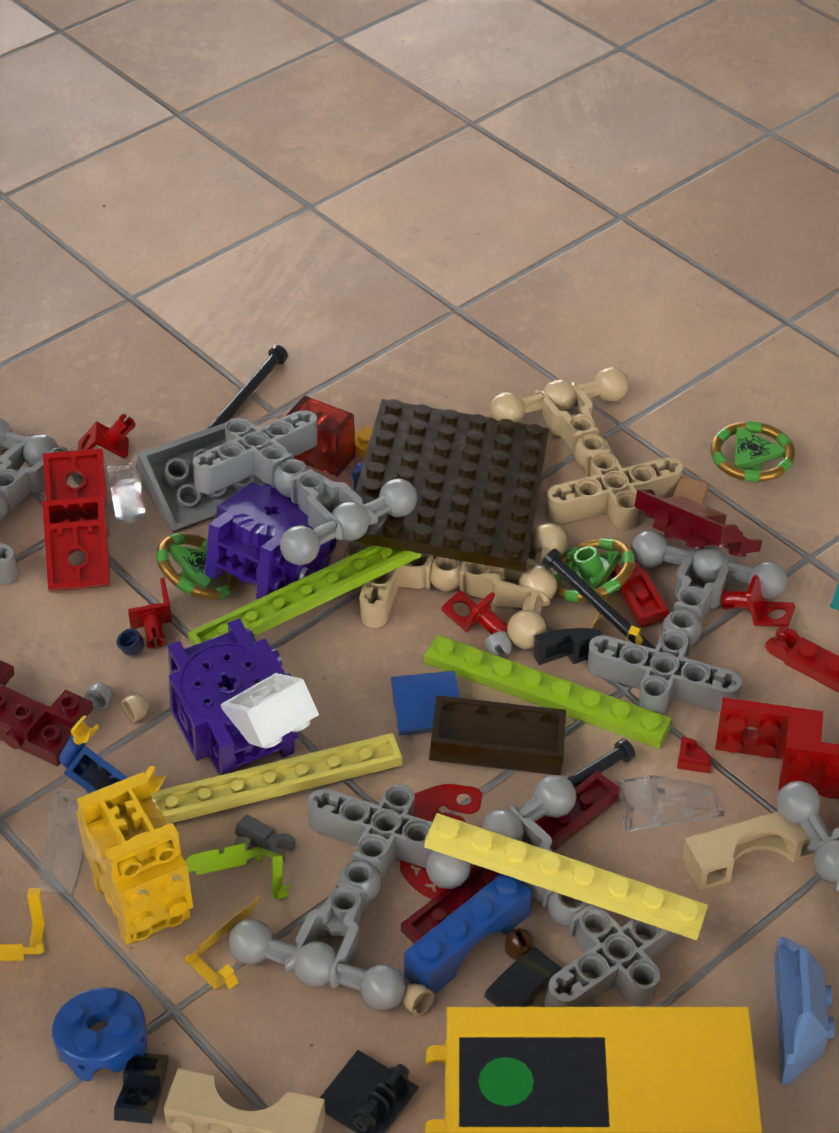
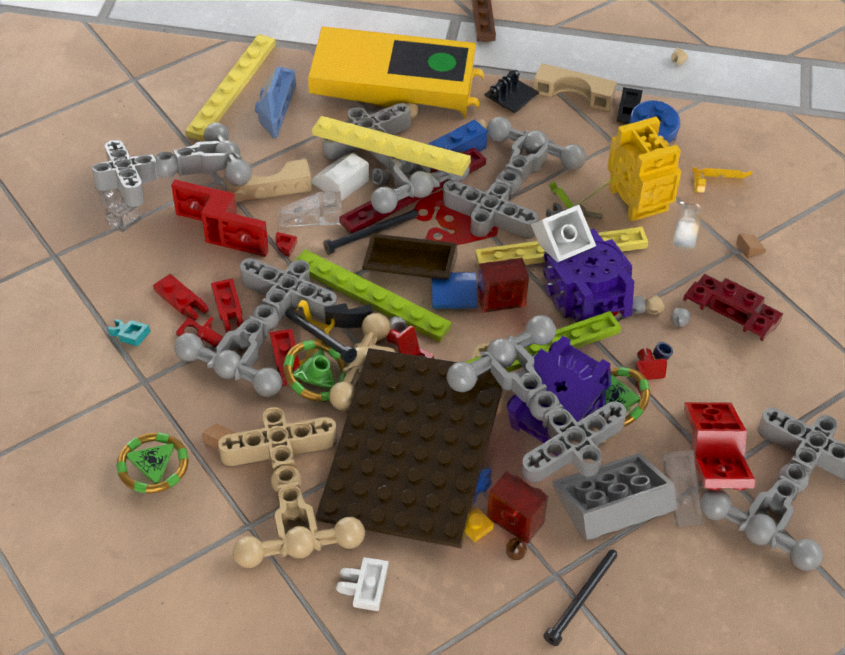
camera: 175 degrees left, 5 degrees up
blue torso [60,715,166,794] -> none
red bracket [78,414,136,459] -> none
yellow piece [184,895,260,990] -> none
black slope [484,947,562,1007] -> none
dark red bracket [634,489,762,557] -> none
none -> red hinge [211,278,243,333]
none -> white slope [311,153,369,202]
none -> white hinge [336,557,389,611]
none -> clear red brick [477,257,529,313]
none -> light grey hinge [632,295,645,314]

